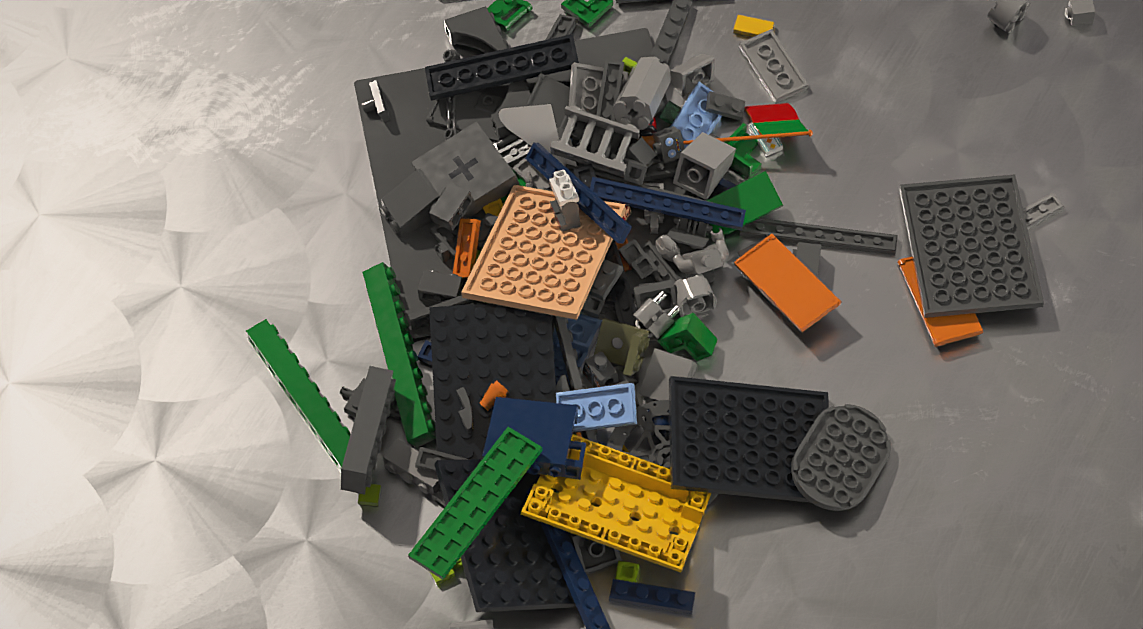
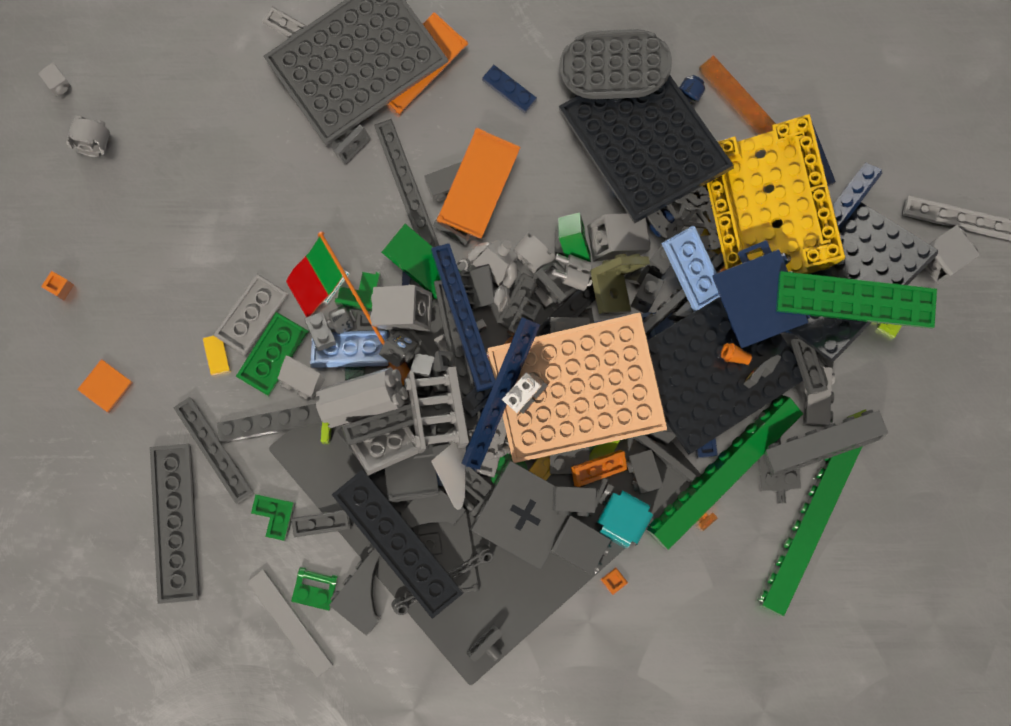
camera: 125 degrees left, 20 degrees up
none -> green tile [236,312,309,396]
none -> dark grey head [326,306,356,334]
none -> dark grey tile [331,125,371,164]
none -> dark blue plate [482,64,537,113]
none -> teal piece [596,490,653,549]
none -> orange tile [600,567,628,595]
none -> dark blue head [679,75,705,103]
none -> clear orange plate [696,512,718,532]
none -> clear orange plate [699,55,776,135]

